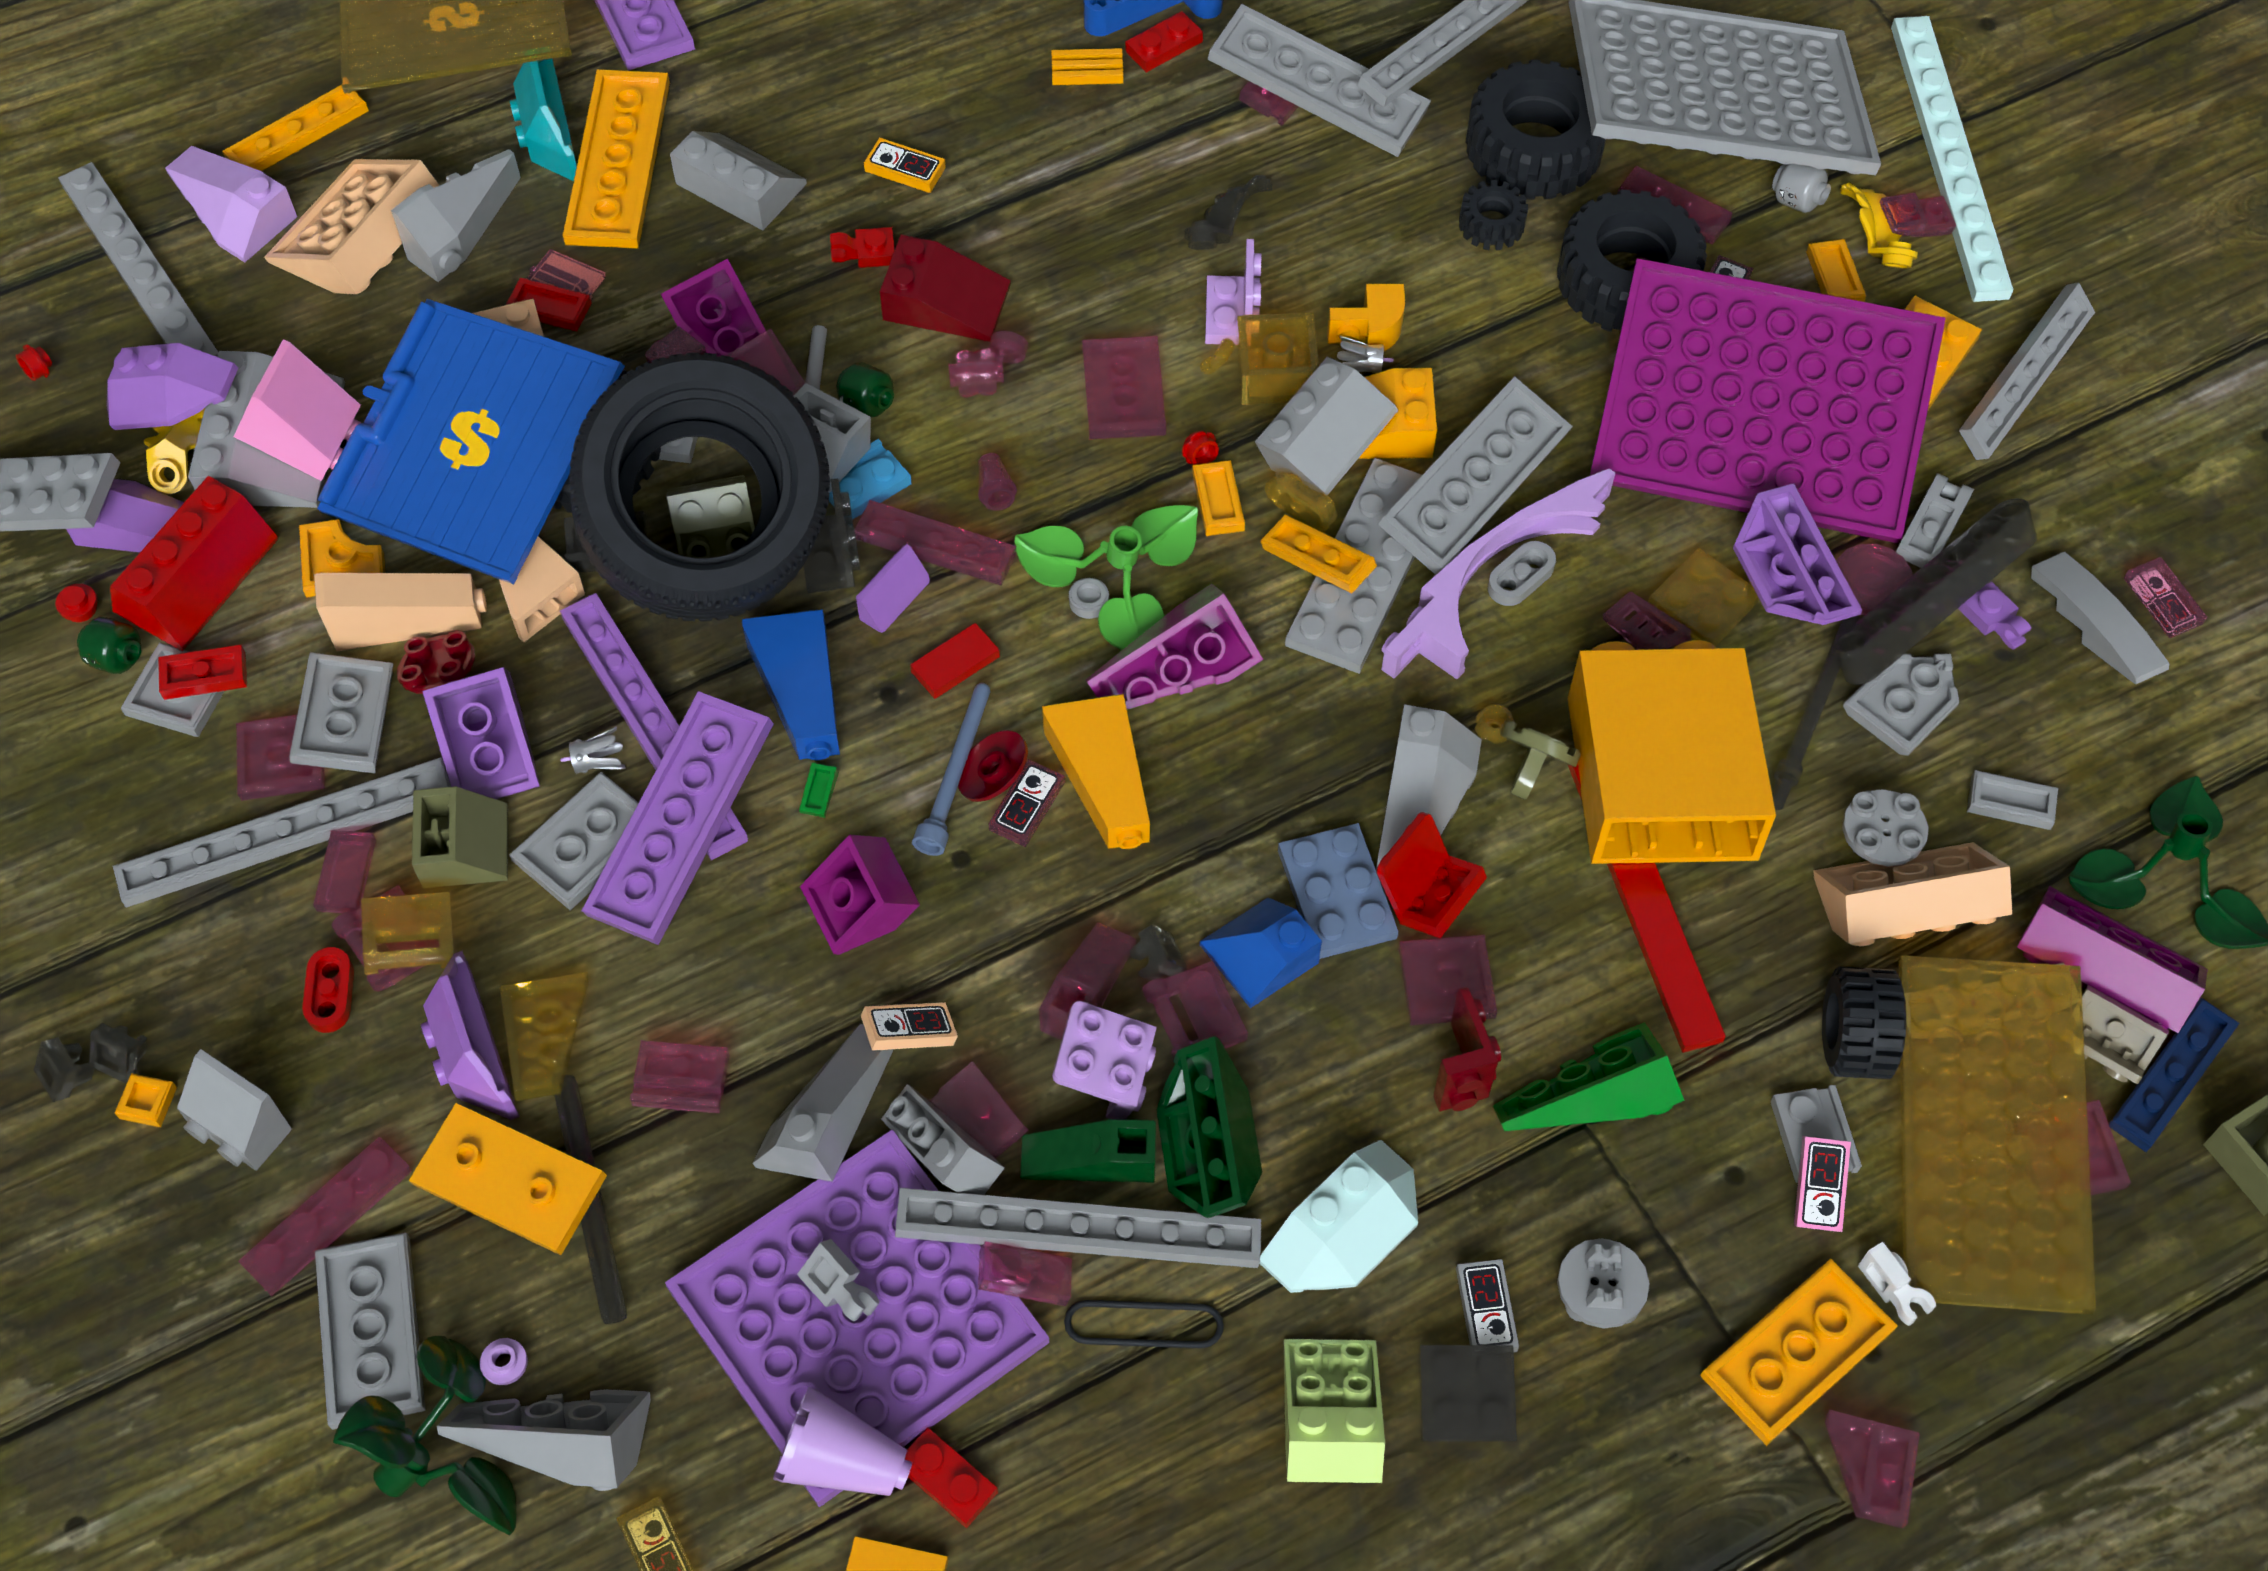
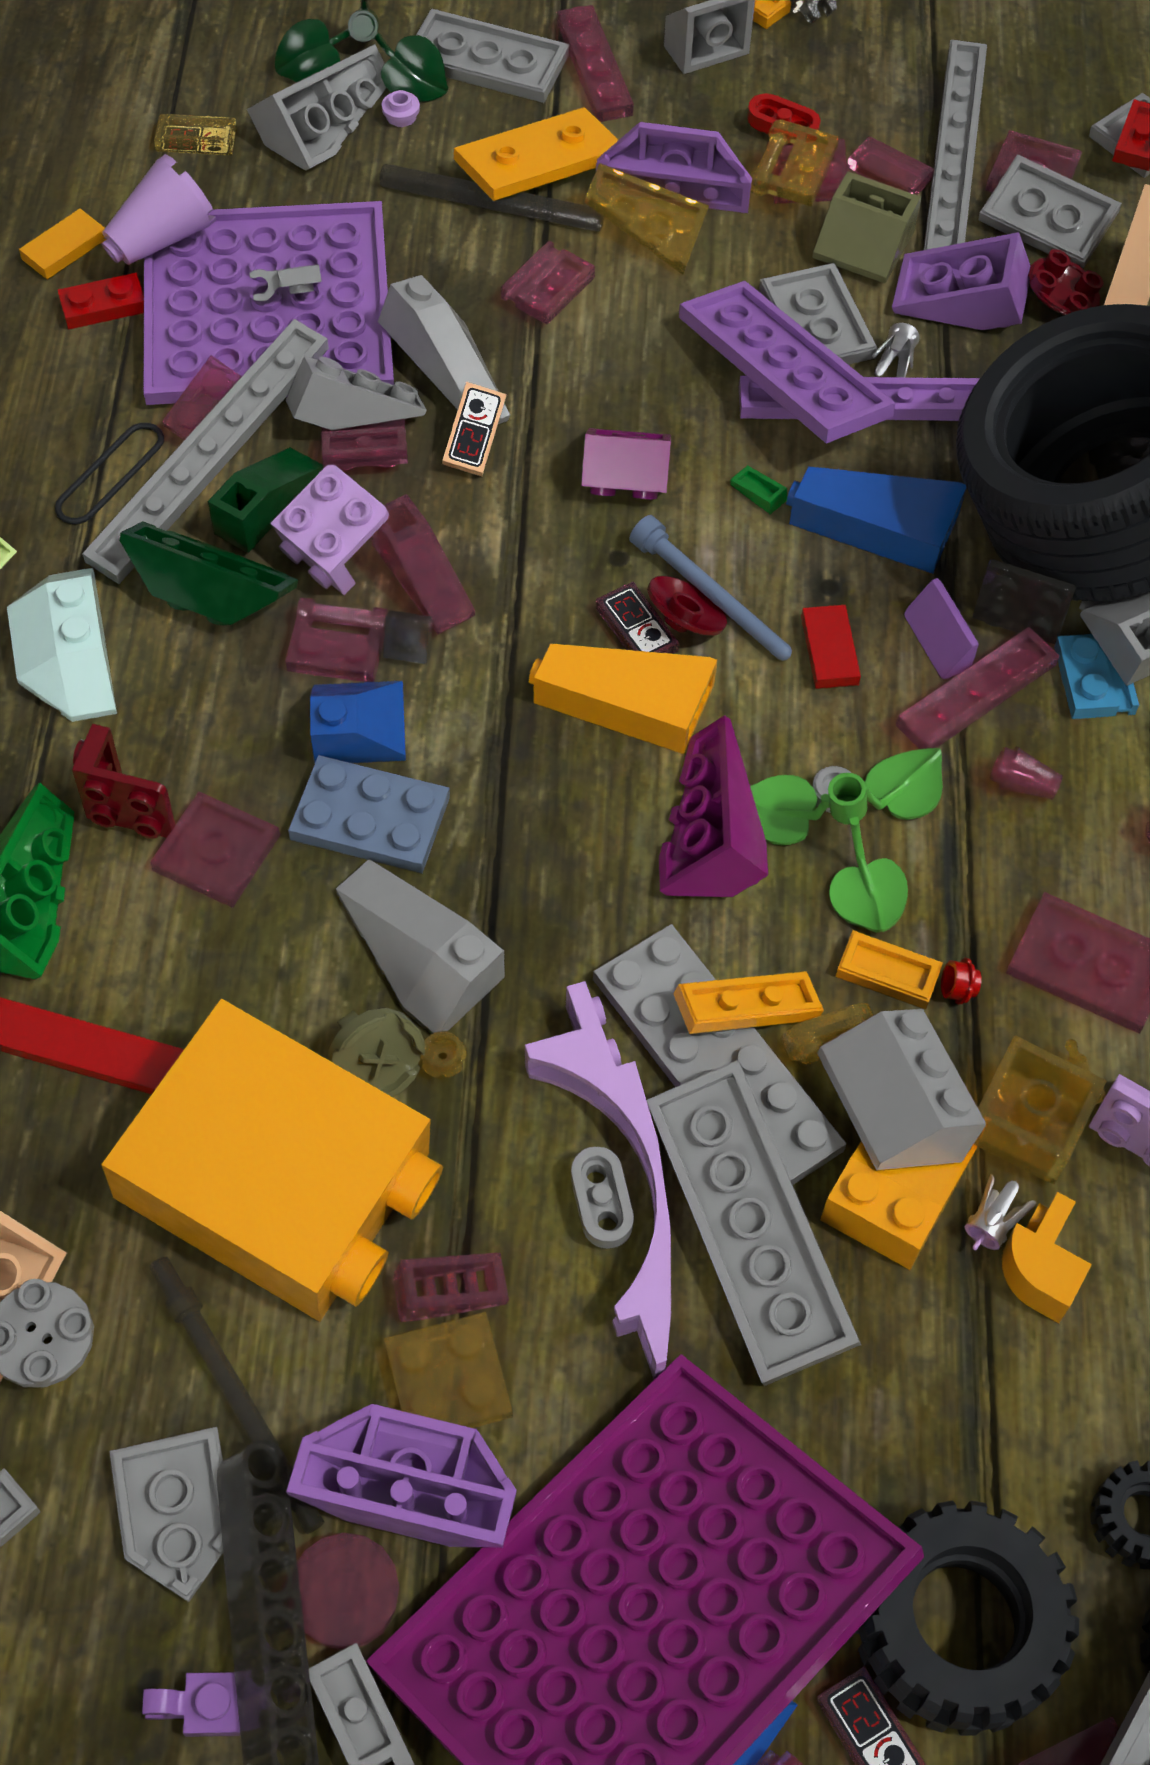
camera: 120 degrees right, 0 degrees up
red bracket [1377,812,1487,939] -> none

